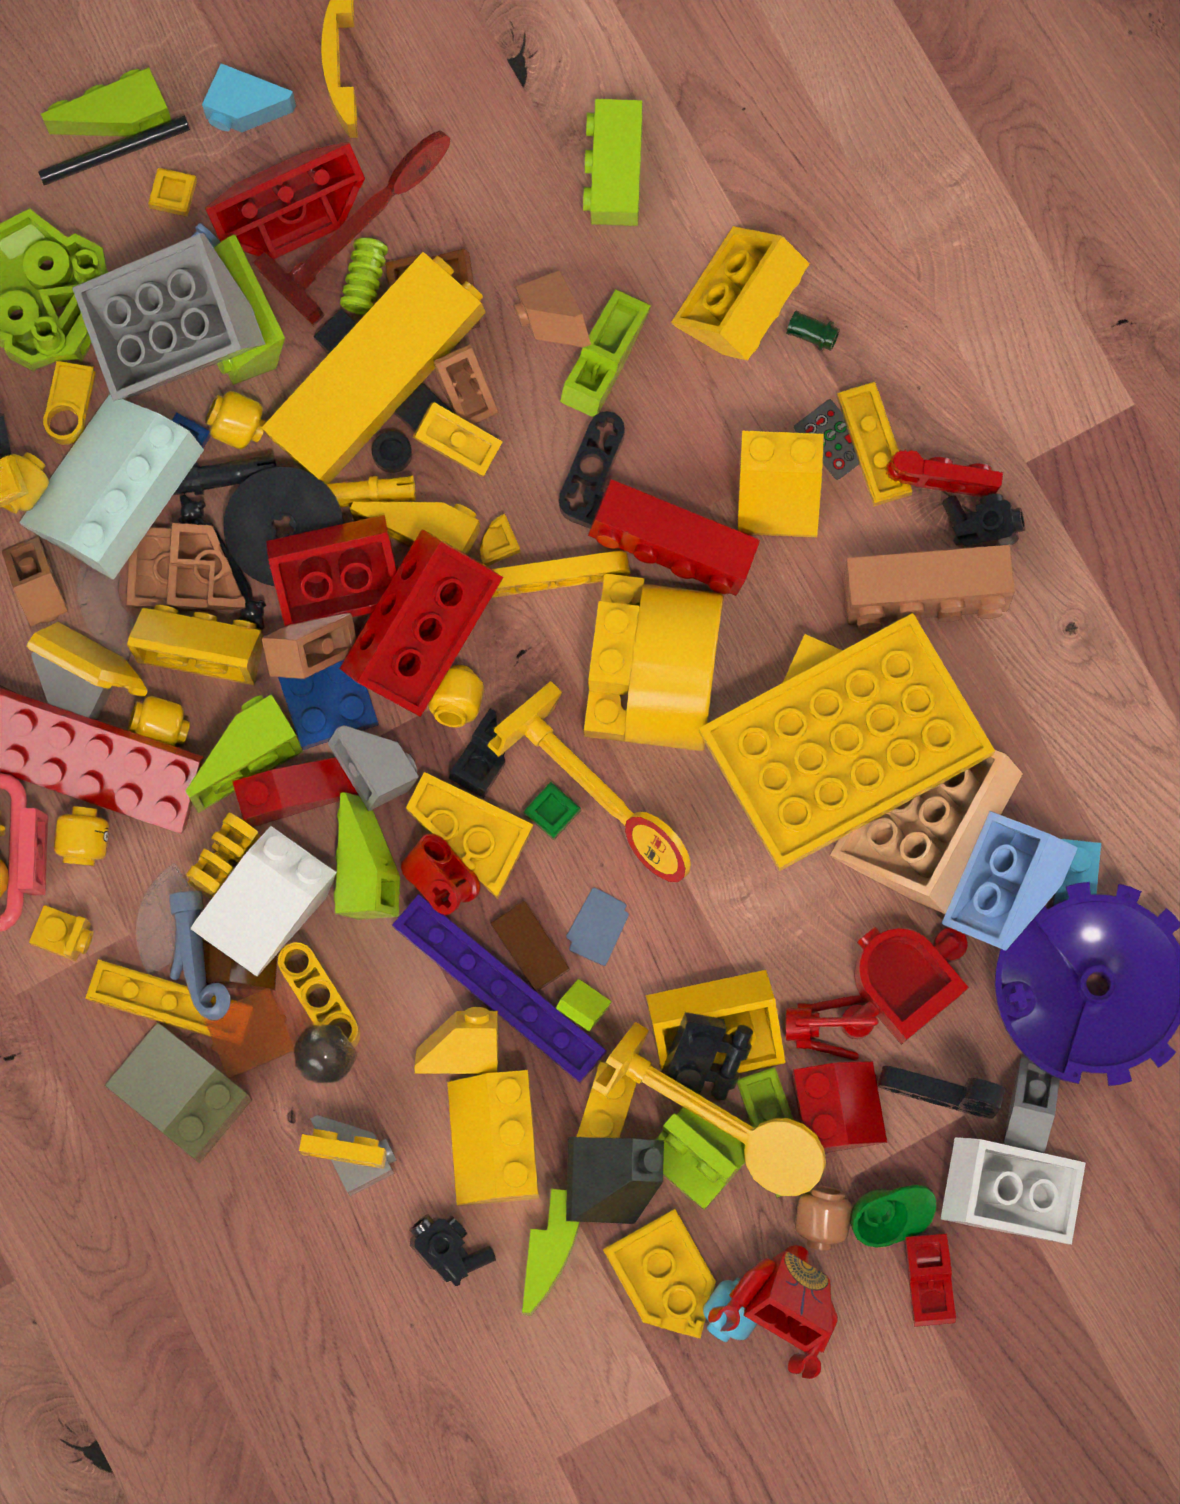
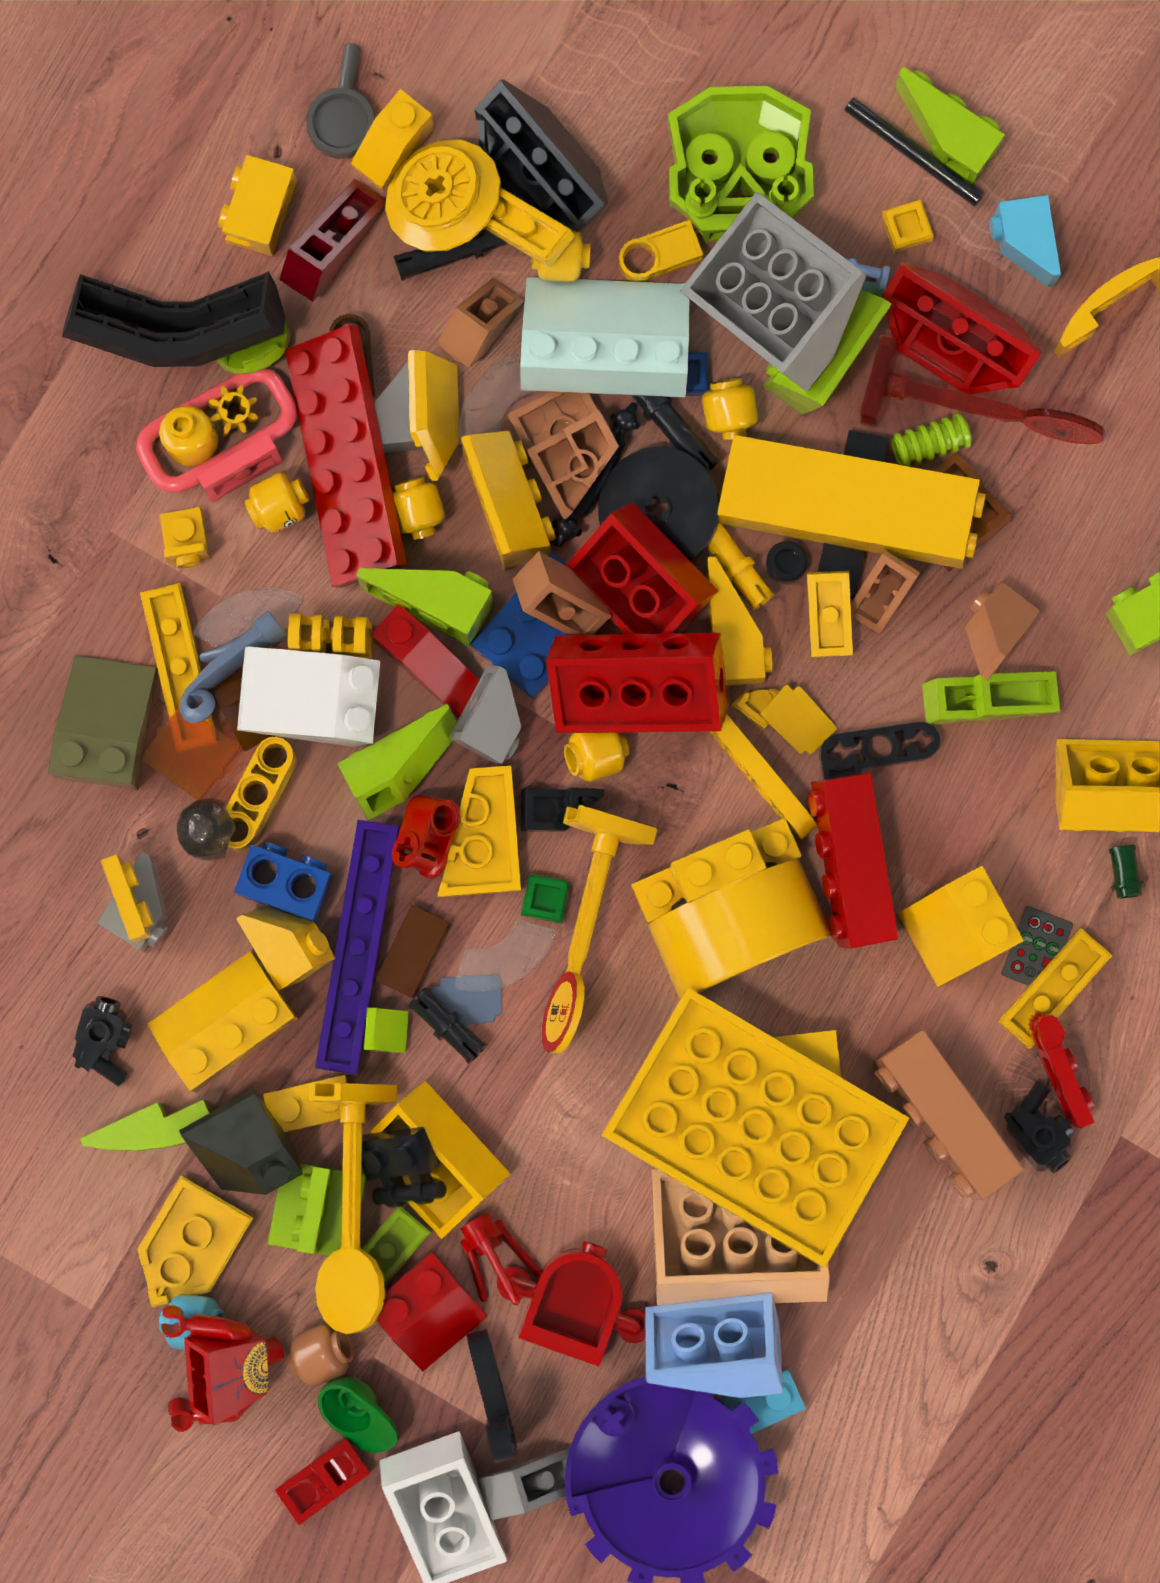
camera: 55 degrees right, 5 degrees up
none -> blue brick [234,842,333,923]
none -> black pin [408,987,487,1064]
none -> clear tile [453,919,557,993]
none -> yellow sticker [760,685,837,755]

